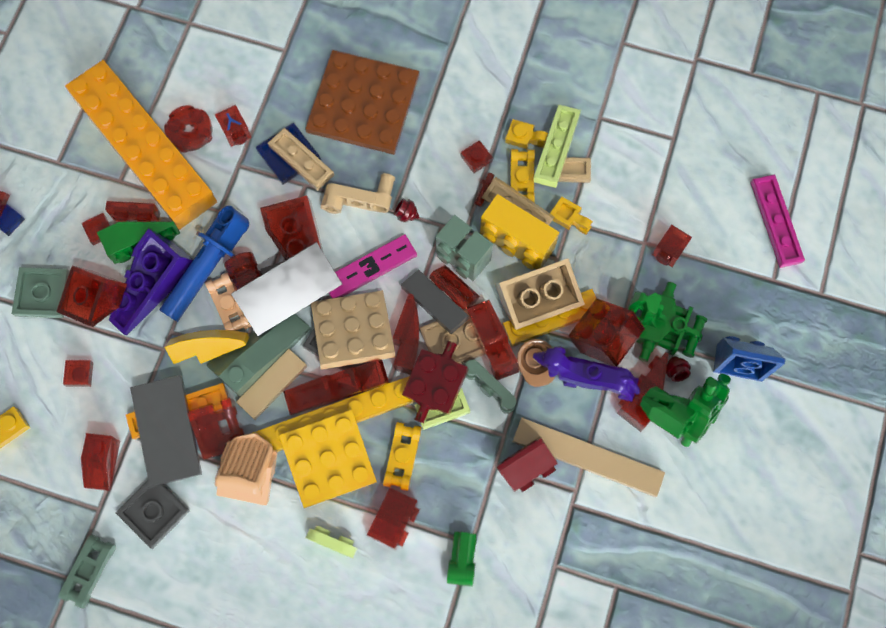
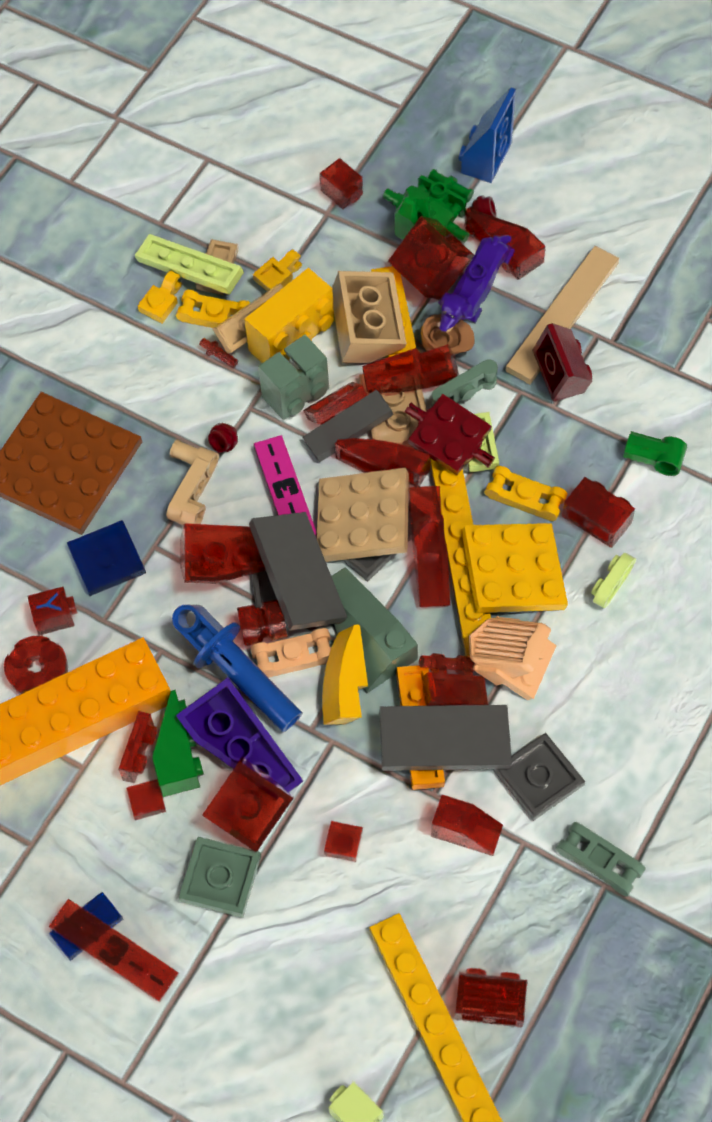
camera: 75 degrees left, 10 degrees down
tan tile [236,349,307,420] -> none
tan tile [268,128,334,191] -> none
clear red plate [461,140,493,173] -> none
green piece [640,374,731,447] -> none
dark pink tile [750,174,805,268] -> none

